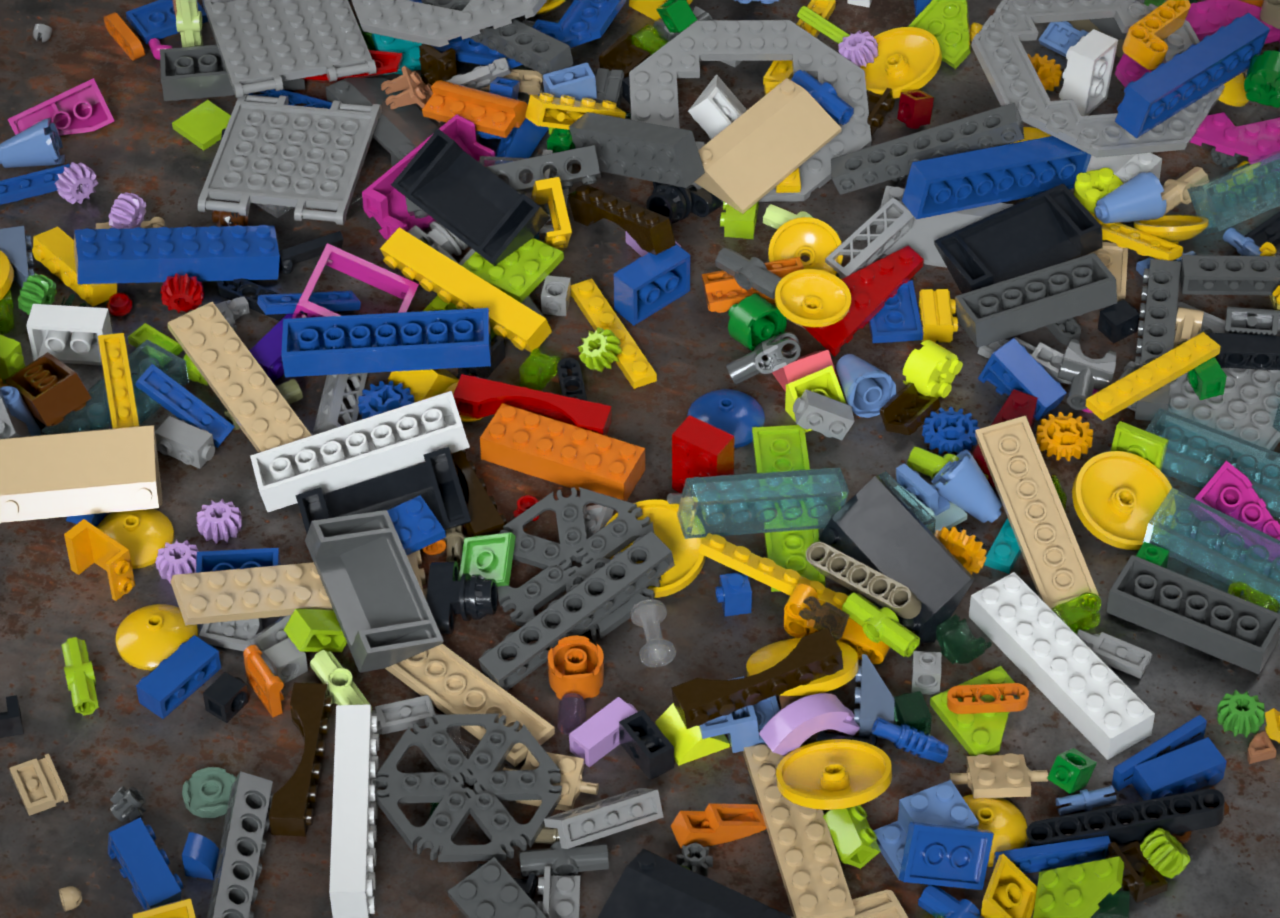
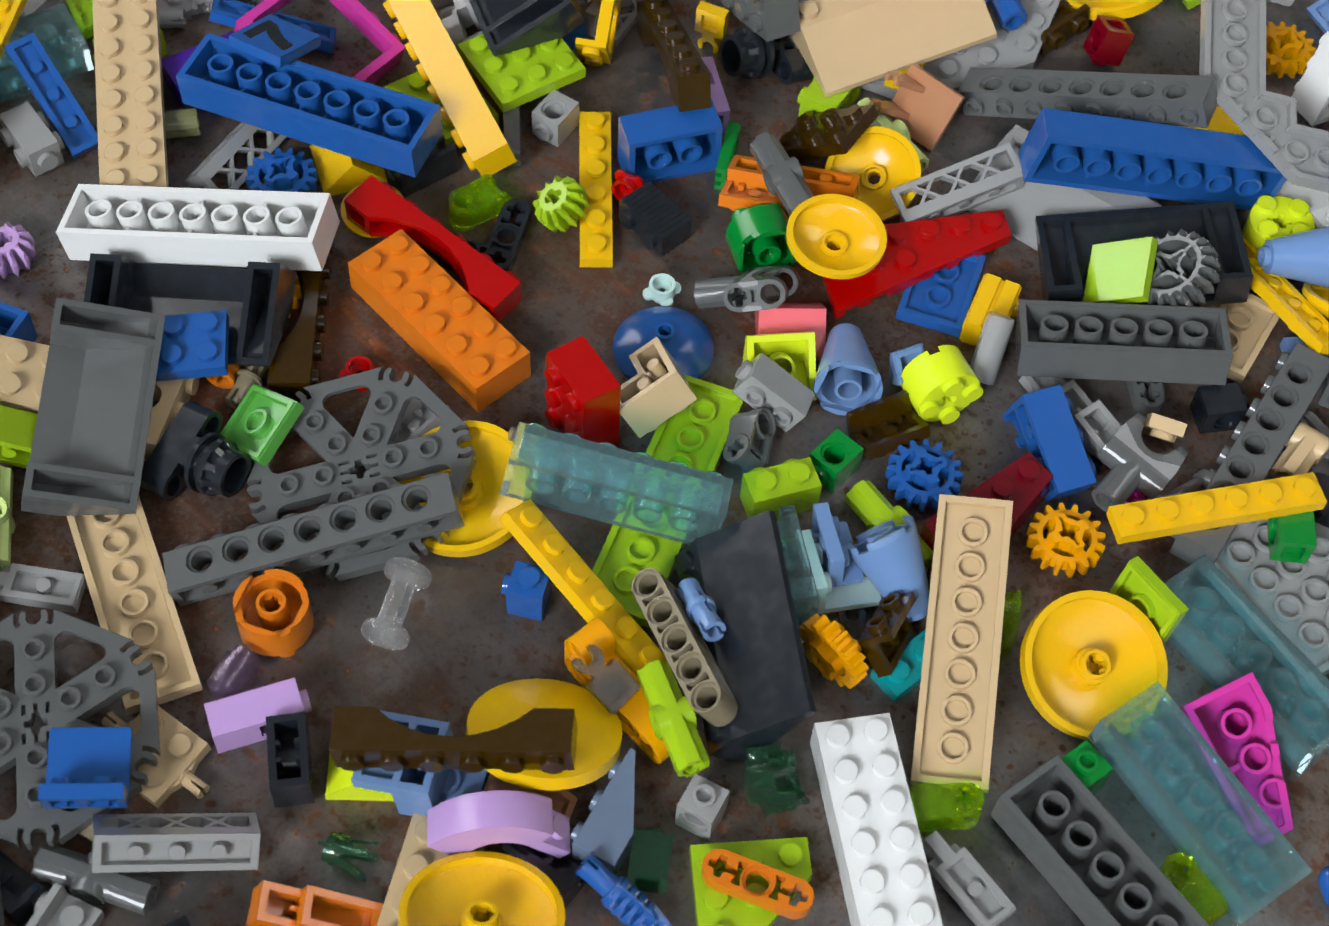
camera: 20 degrees right, 10 degrees up
none -> blue bracket [38,727,132,809]
none -> blue tile [229,14,321,68]
none -> clear green piece [318,831,379,881]
none -> red plate [611,169,644,200]
none -> black brick [618,181,692,256]
none -> tan brick [620,337,697,438]
none -> light aqua plate [643,273,681,307]
none -> medium blue pin [676,578,726,642]
none -> yellow plate [695,1,729,54]
none -> green tile [714,121,741,190]
none -> dark grey piece [723,408,776,473]
none -> lime brick [740,457,822,519]
none -> dark brown plate [779,104,879,160]
none -> green brick [809,429,864,493]
none -> dark brown bracket [858,592,916,677]
none -> nougat plate [869,63,965,151]
none -> medium blue slope [890,343,924,386]
none -> light grey brick [970,311,1015,385]
none -> tile [1083,236,1158,304]
none -> dark grey gear [1139,229,1222,307]
none -> tan plate [1142,413,1187,444]

